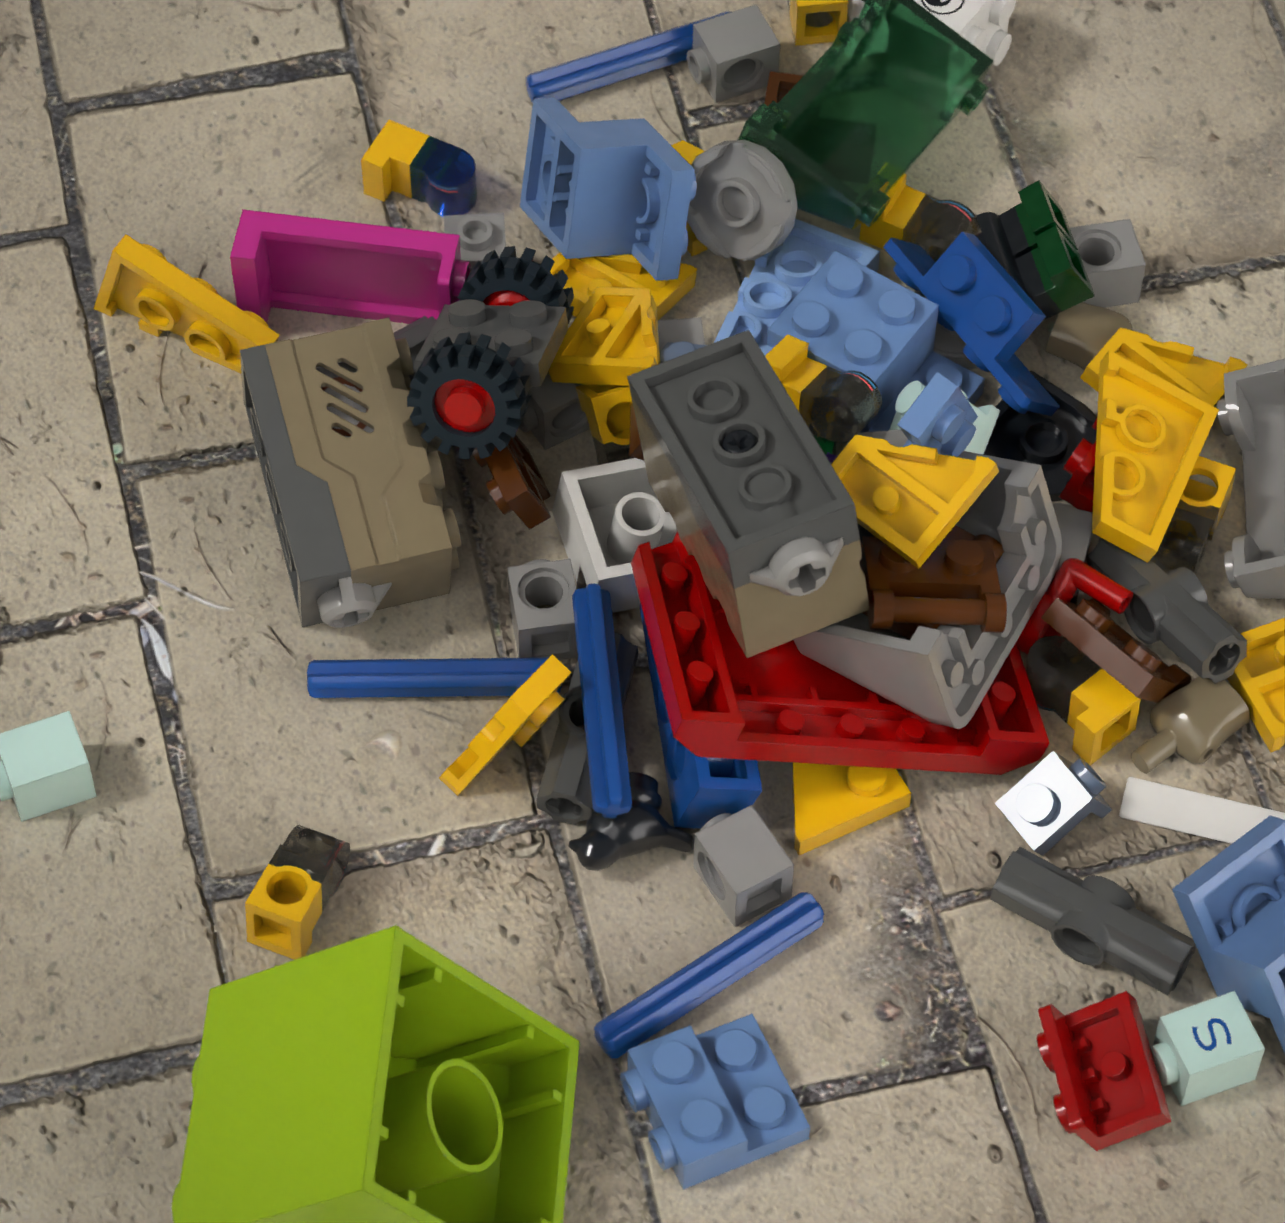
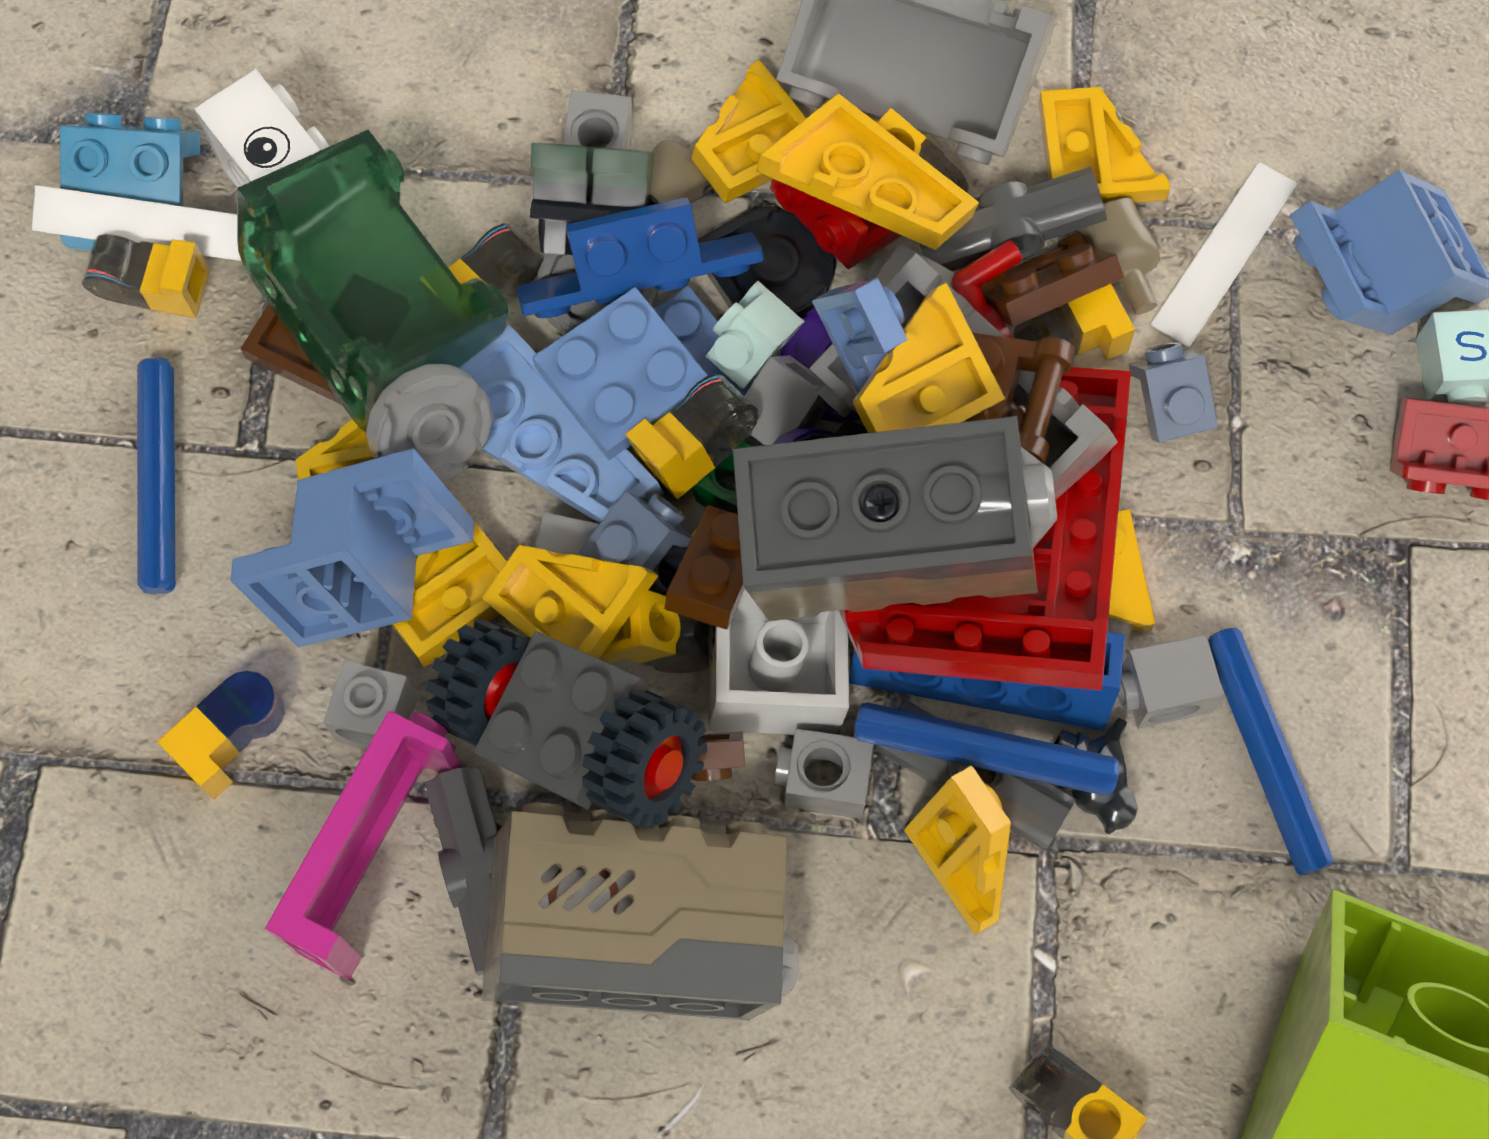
camera: 70 degrees left, 15 degrees up
yellow wing [93,234,280,374] -> none
blue axle [307,657,562,698] -> none
medium blue plate [620,1013,810,1190] -> none
light grey brick [687,4,780,103] -> none
dark grey piece [990,847,1196,995] -> none

